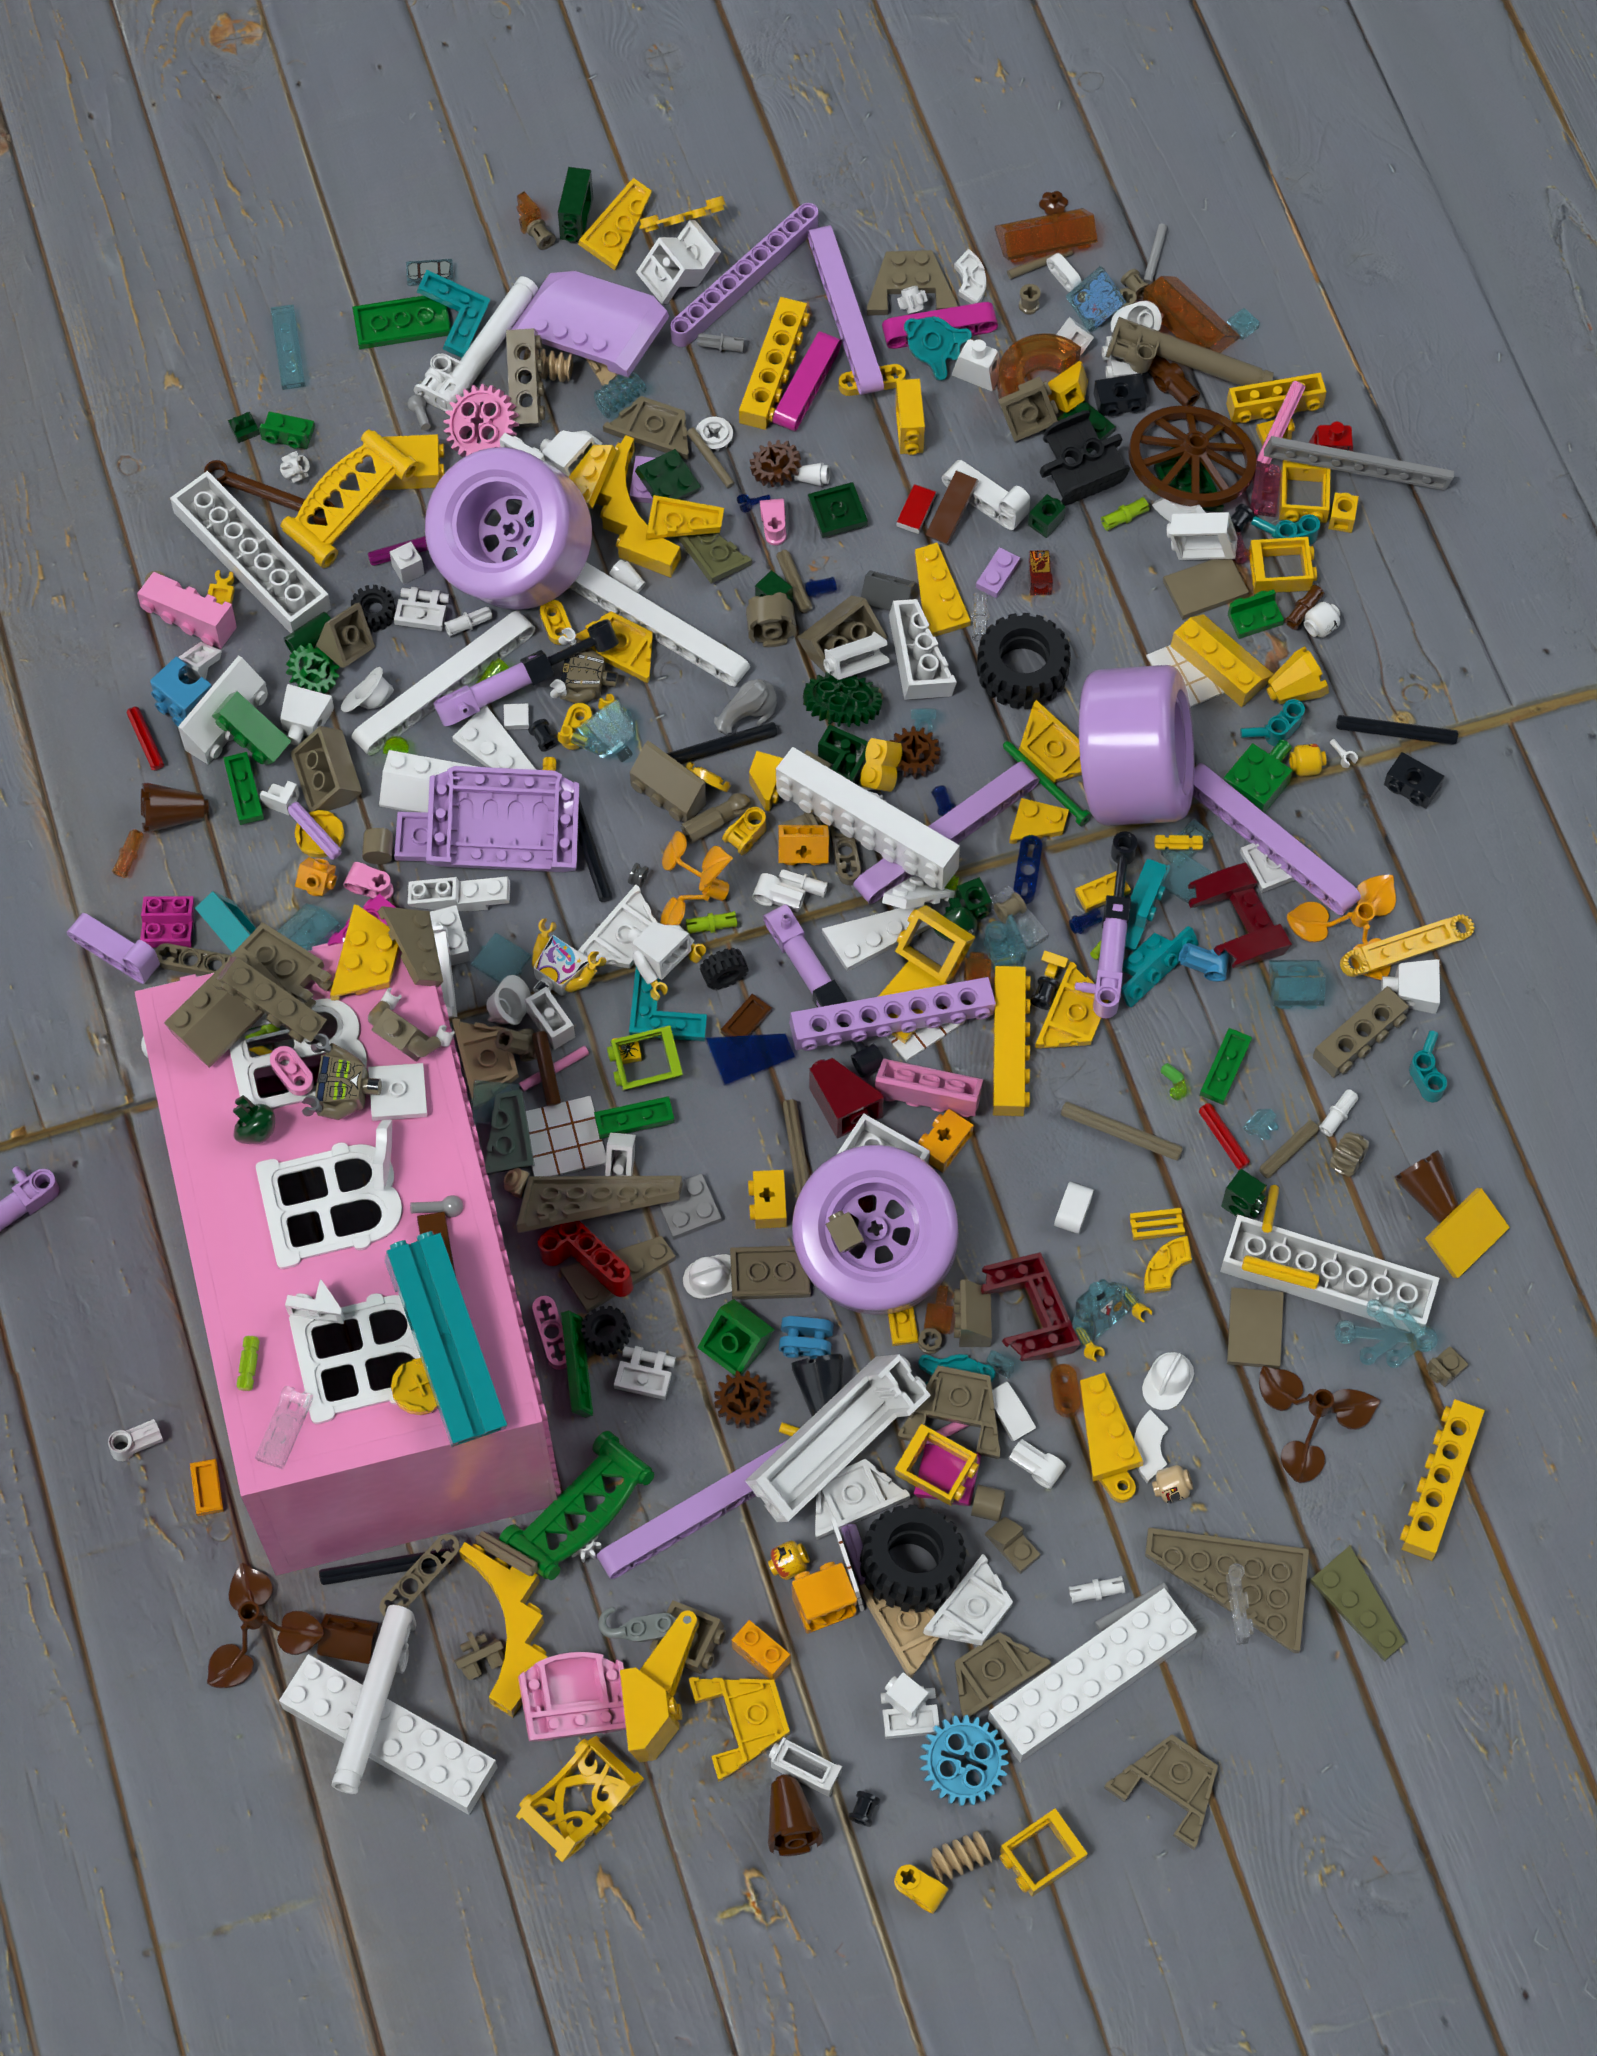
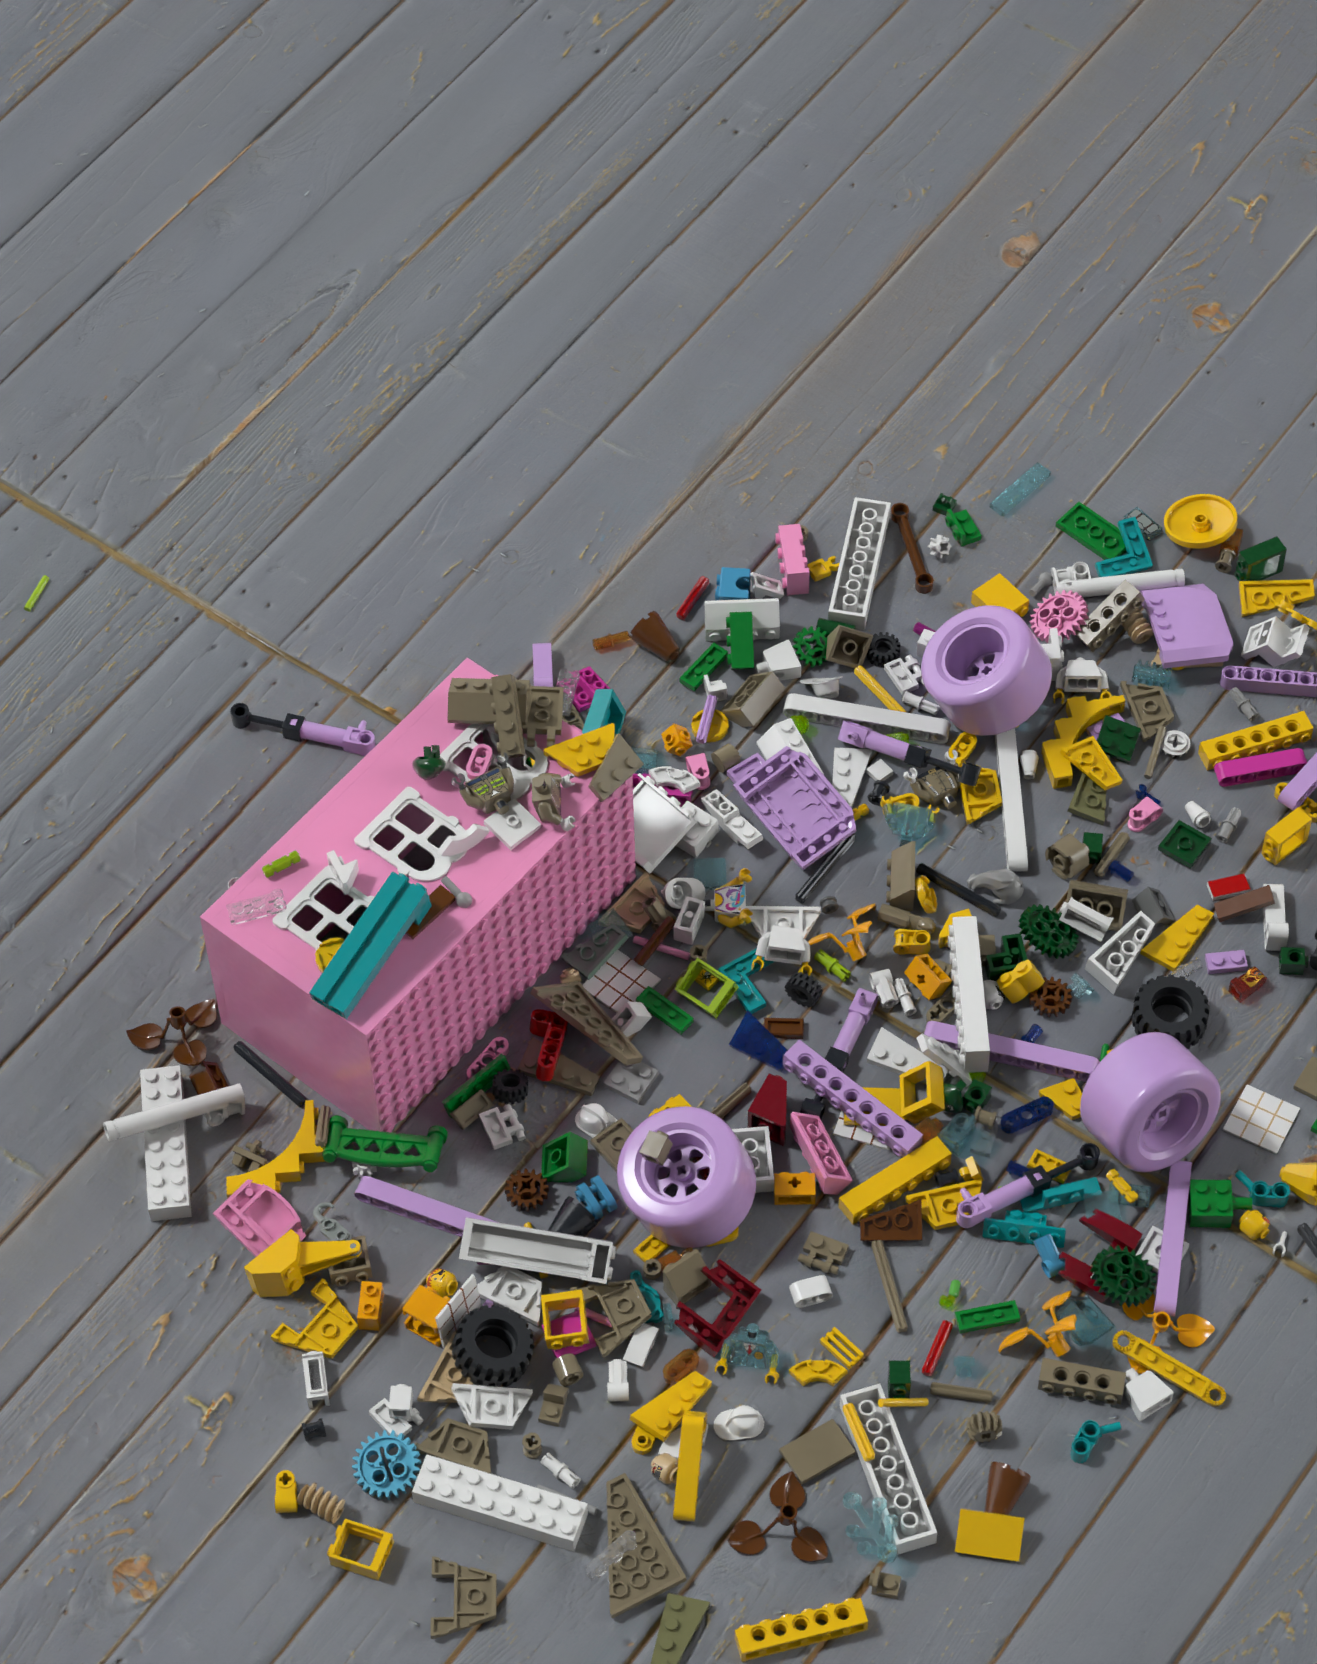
camera: 55 degrees right, 10 degrees down
yellow piece [280,429,419,569] -> none
dark tan beam [379,1534,460,1616] -> none
yellow fence [516,1735,644,1862] -> none
yellow wing [569,445,617,509] -> none
reddish brown gear [750,440,802,487] -> none
reddish brown cone [768,1774,823,1856] -> none
yellow slope [1171,614,1274,708] -> none
white axle [1318,1089,1358,1137] -> none
black brick [1384,752,1444,809] -> none
none -> dark tan tile [450,1089,493,1130]
none -> dark tan bush [522,1433,542,1459]
none -> clear plate [556,669,580,716]
none -> white tile [649,766,700,794]
none -> yellow beam [673,1410,707,1522]
none -> dark tan bush [690,945,707,963]
none -> dark tan plate [798,1231,849,1275]
none -> yellow axle [854,665,907,713]
none -> reddish brown wing [860,1199,922,1241]
none -> light orange plant [998,1290,1077,1357]
none -> dark green gear [1090,1245,1157,1307]
none -> yellow dish [1164,494,1238,549]
none -> light grey axle [1216,807,1241,843]

